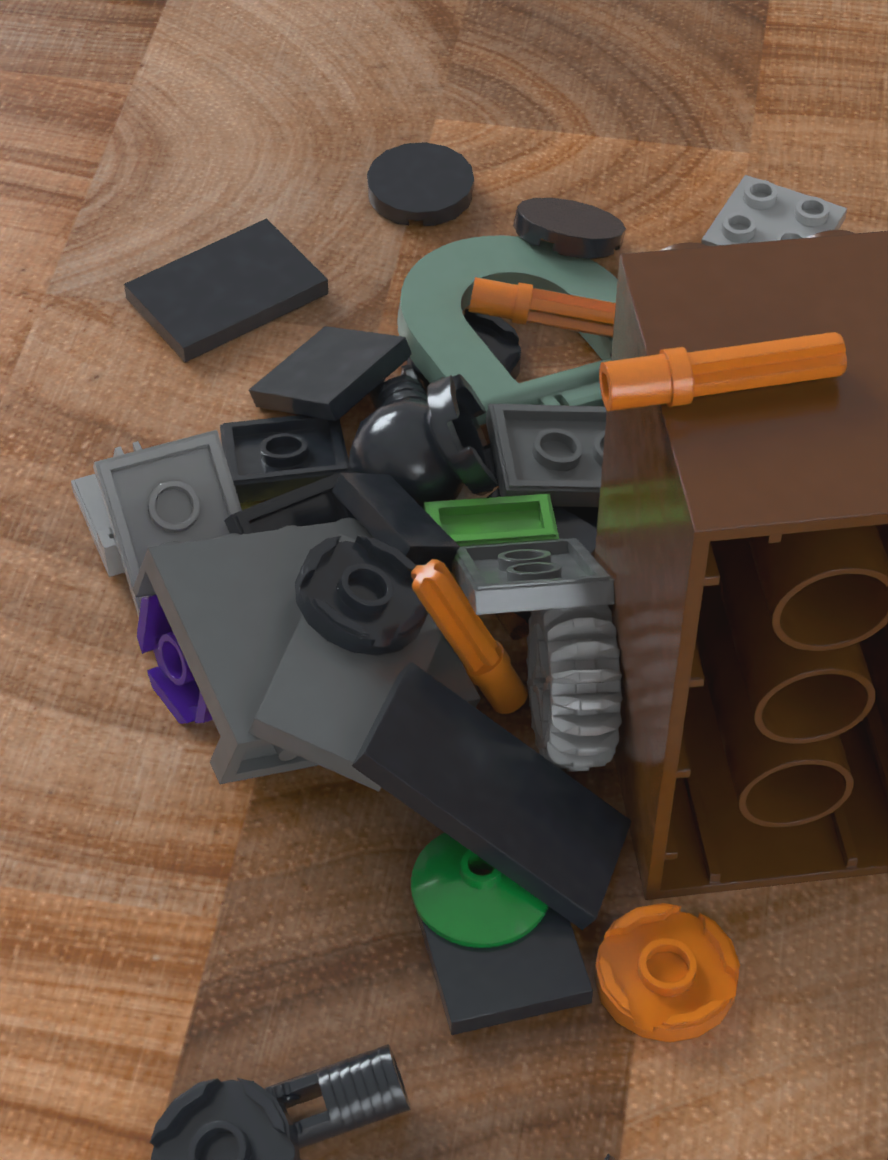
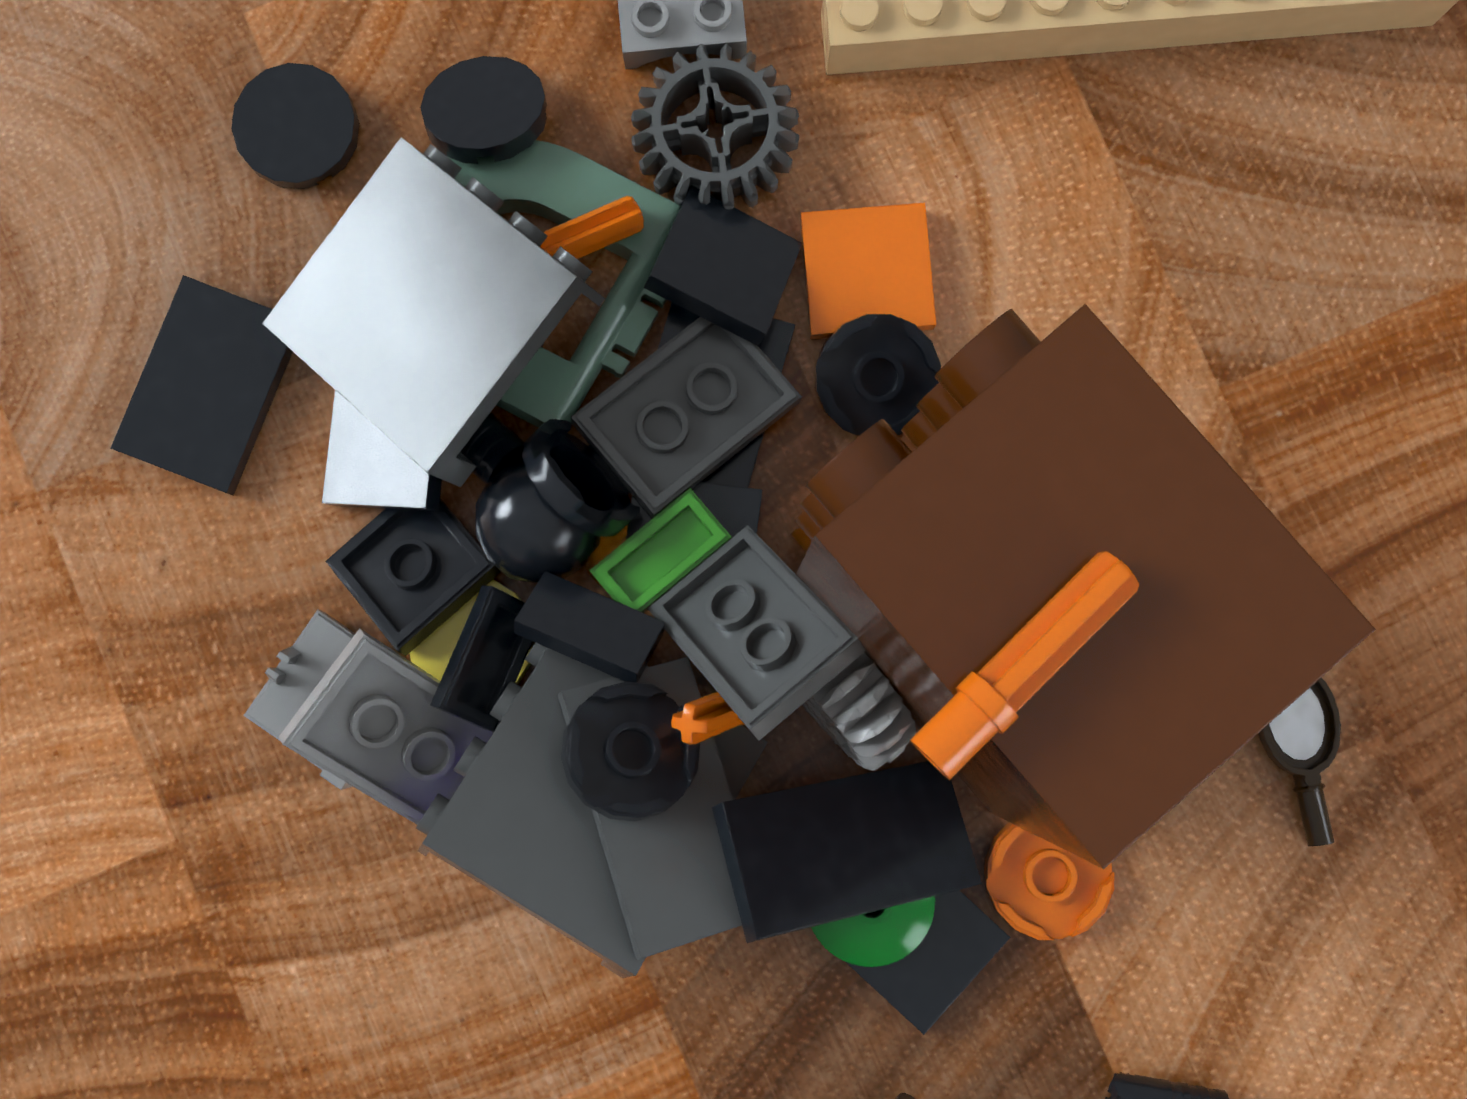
camera: 30 degrees left, 35 degrees up
none -> panel [262,137,605,487]

